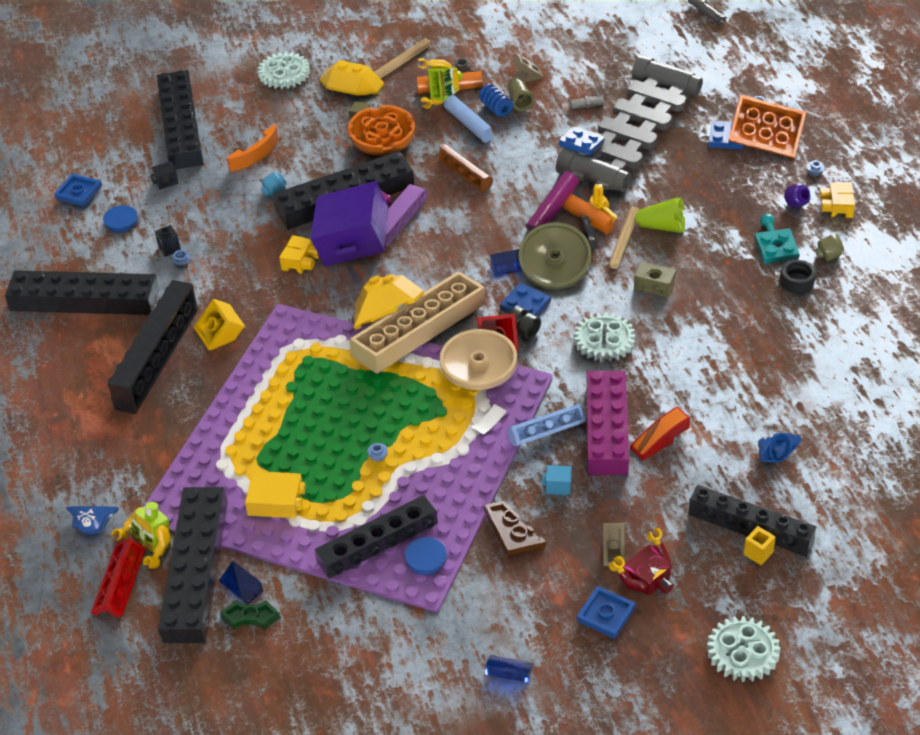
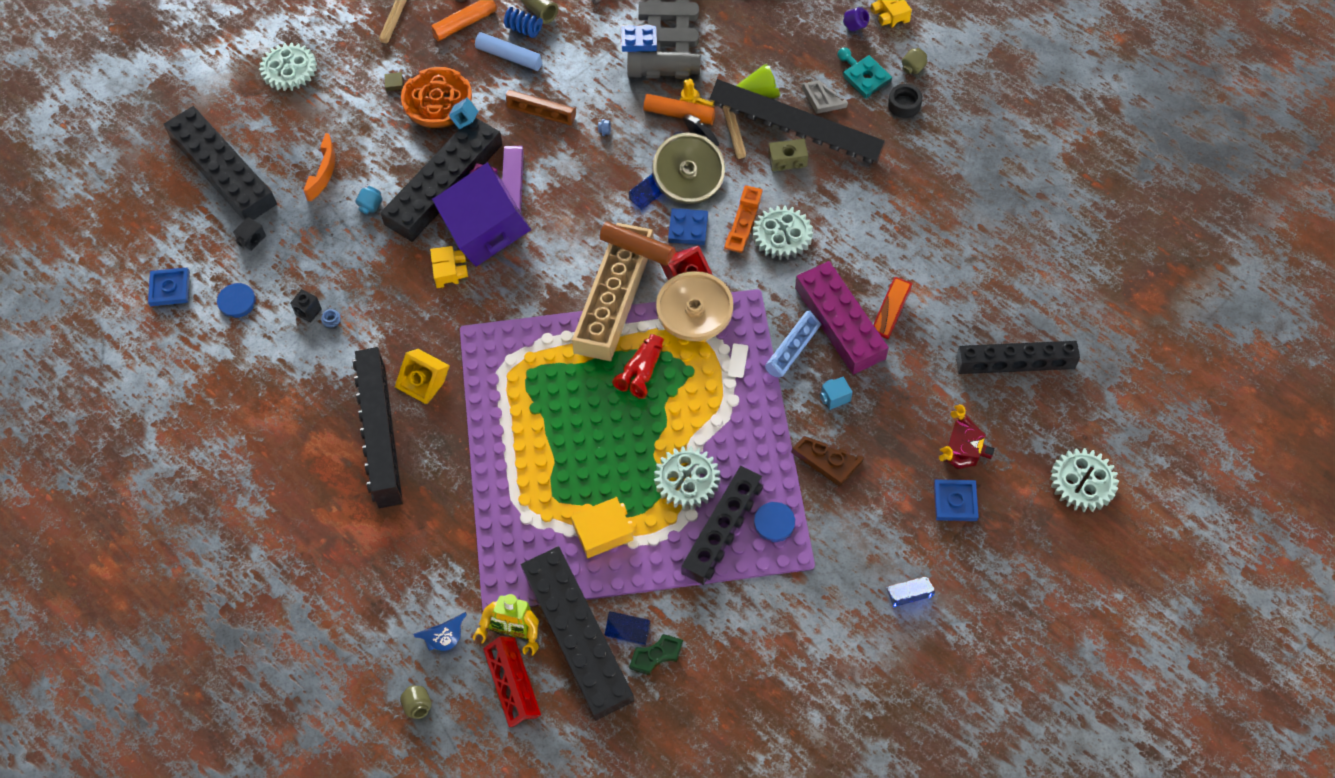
camera: 30 degrees left, 15 degrees up
black brick [5,270,159,315] -> none
yellow wedge [319,60,384,95] -> none
yellow wedge [354,274,424,330] -> none
medium blue plate [368,443,388,462] -> none
torso [418,58,463,109] -> none
pearl dark grey wheel [509,306,541,339] -> none
magenta brick [526,171,579,231] -> none
dark tan slope [603,523,625,566] -> none
yellow brick [744,526,775,565] -> none
blue hat [758,432,801,463] -> none
none -> olive head [400,685,432,719]
none -> dark azure brick [448,97,479,129]
none -> medium blue plate [598,119,611,136]
none -> dark orange brick [600,221,676,266]
none -> red piece [612,334,664,399]
none -> light aqua gear [654,446,720,510]
none -> black brick [710,79,886,164]
none -> orange slope [724,185,763,253]
none -> light grey wing [802,80,848,114]

